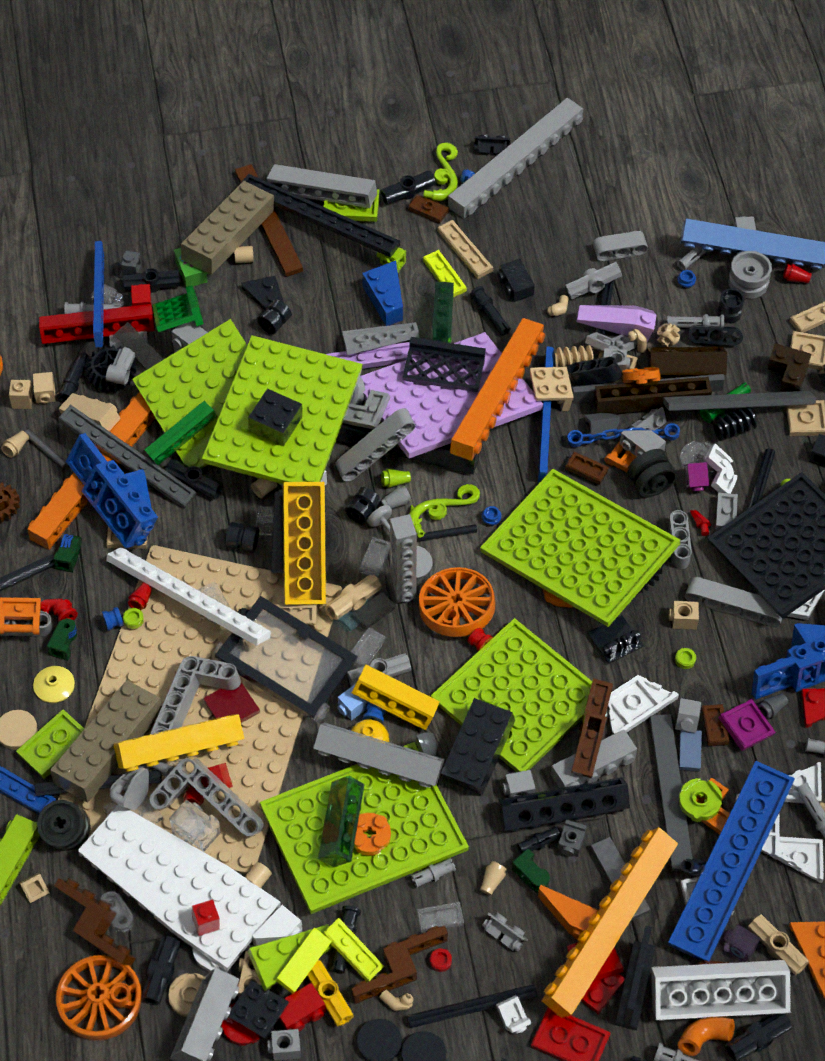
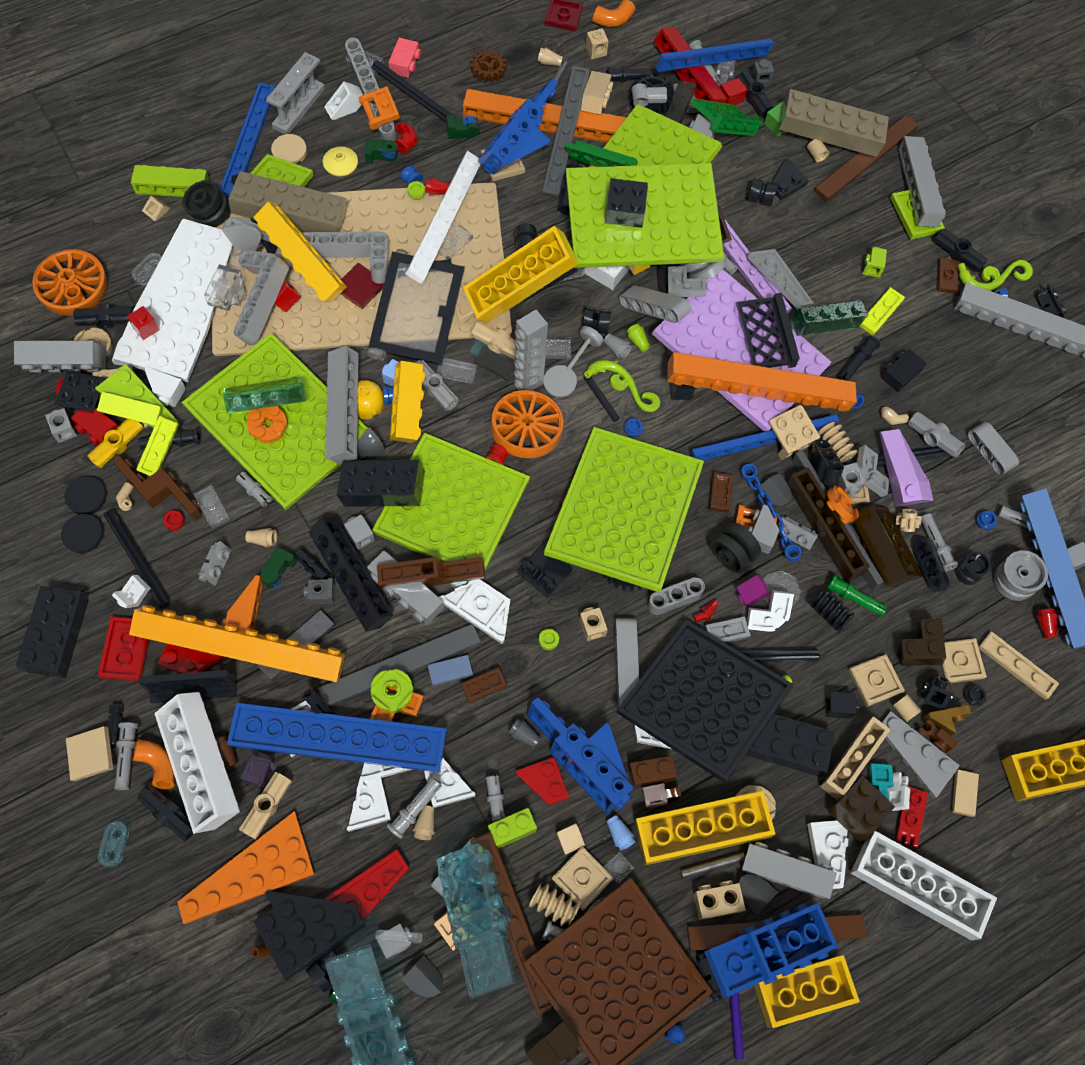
camera: 65 degrees right, 10 degrees up
tan brick [33,372,56,403] -> none
reddish brown bracket [54,878,136,966] -> none
black plate [238,174,400,258] -> none
tan beam [245,862,272,888] -> none
blue wedge [362,261,403,326] -> none
tan tile [437,220,493,279] -> none
tan arm [628,329,647,353] -> none
dark grey tile [663,391,816,411] -> none
light grey brick [675,698,701,733] -> none
magenta tile [718,699,776,751] -> none

